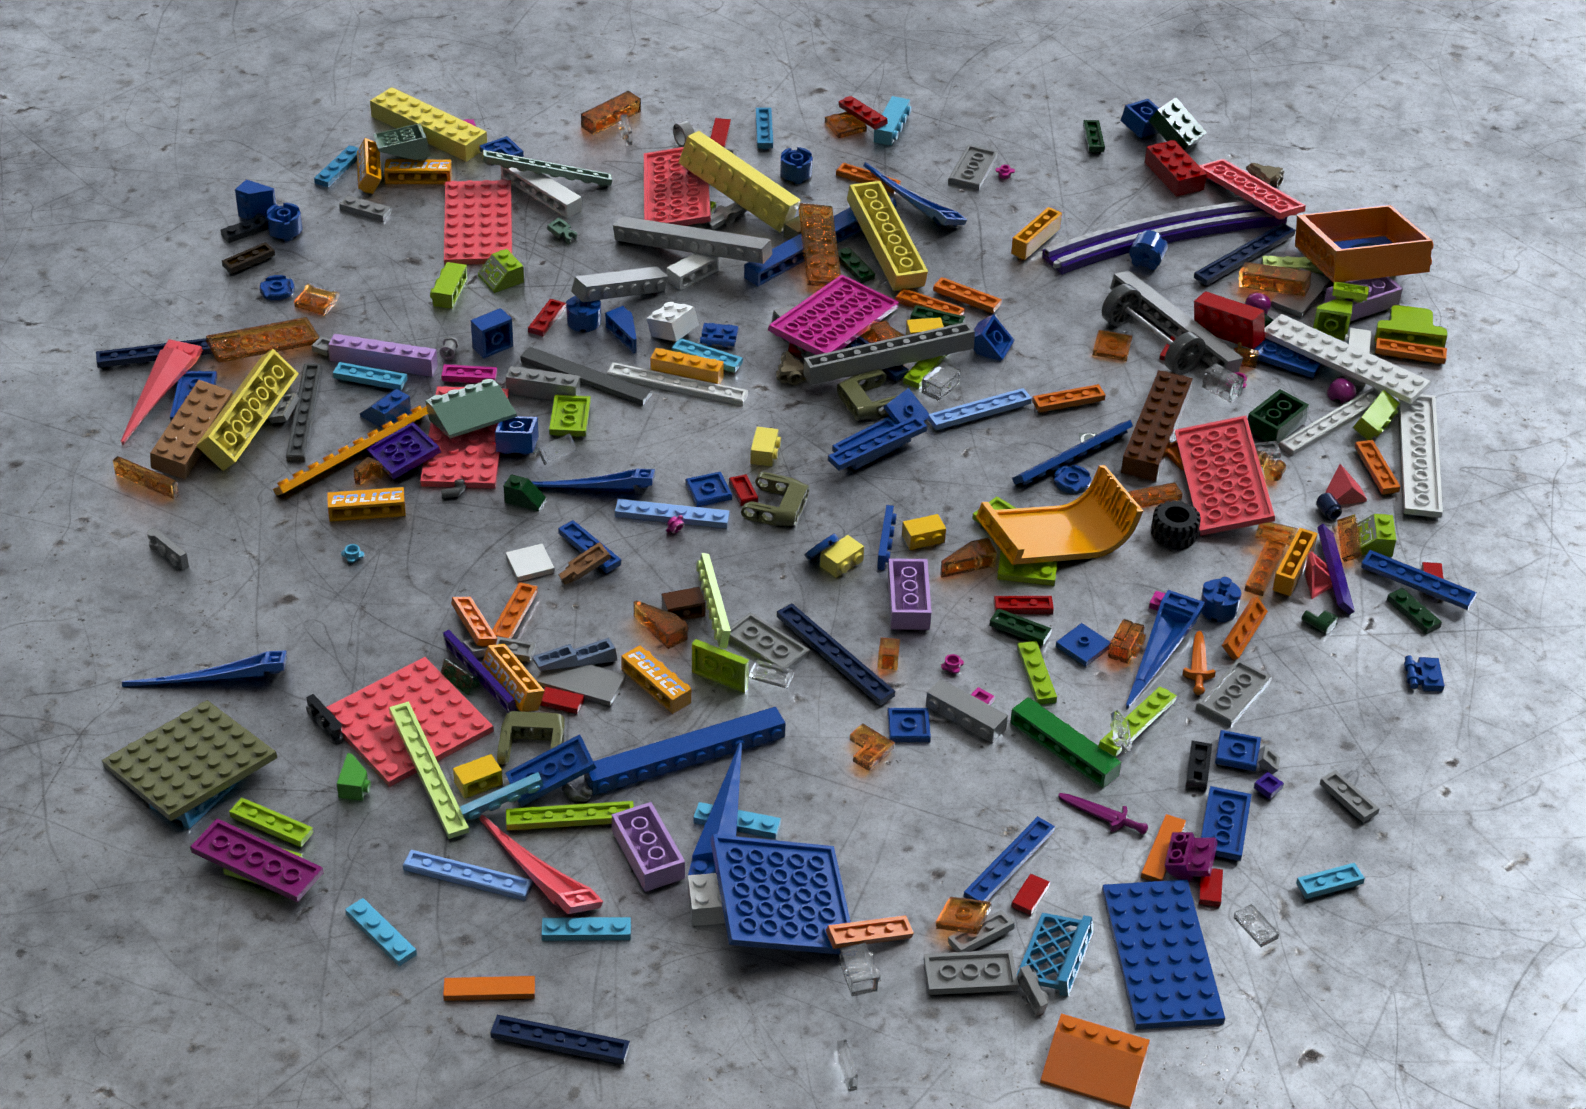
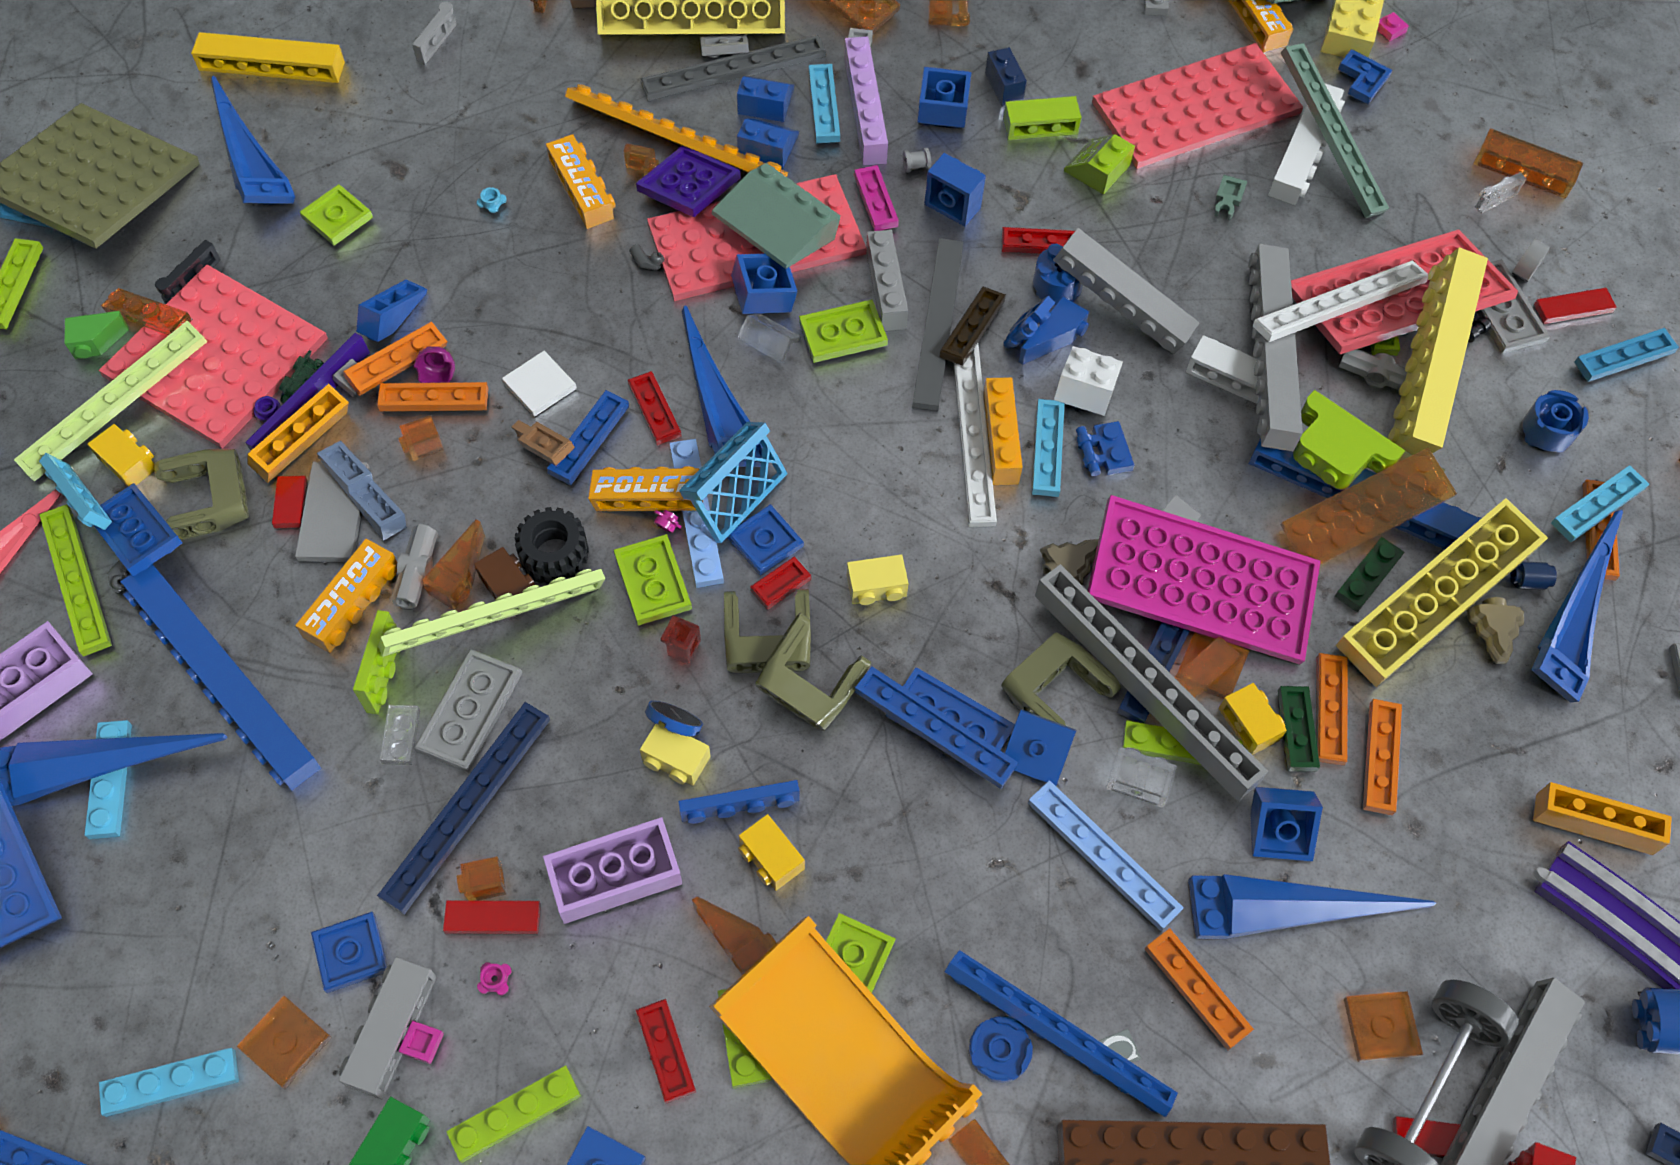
camera: 70 degrees right, 20 degrees up
light grey plate [496,636,536,662] -> none
dark green slope [503,474,546,511] -> none
clear orange plate [850,723,895,771] -> none
dark green plate [989,608,1052,646] -> none
none -> medium azure plate [99,1048,239,1117]
none -> clear orange plate [101,288,193,335]
none -> yellow brick [191,32,345,83]
none -> clear orange tile [237,996,332,1089]
none -> dark purple plate [254,396,281,422]
none -> lime plate [300,184,373,245]
none -> blue slope [356,279,427,342]
none -> light grey piece [391,524,438,610]
none -> clear orange brick [398,415,444,461]
none -> magenta hair [414,346,455,383]
none -> red tile [443,900,541,934]
none -> black tyre [514,507,589,584]
none -> light orange brick [588,466,703,511]
none -> lime plate [614,534,692,626]
none -> red tile [628,371,682,446]
none -> clear red brick [660,615,701,664]
none -> dark azure fence [679,422,788,543]
none -> blue slope [737,76,794,122]
none -> olive connector [755,613,871,731]
none -> blue brick [917,67,971,128]
none -> dark brown tile [939,286,1006,366]
none -> dark blue brick [985,47,1027,106]
none -> blue plate [1003,296,1055,349]
none -> blue plate [1188,874,1436,939]
none -> white tile [1253,261,1428,342]
none -> lime brick [1293,390,1405,489]
none -> dark tan rock [1466,597,1524,664]
none -> medium azure plate [1551,465,1650,543]

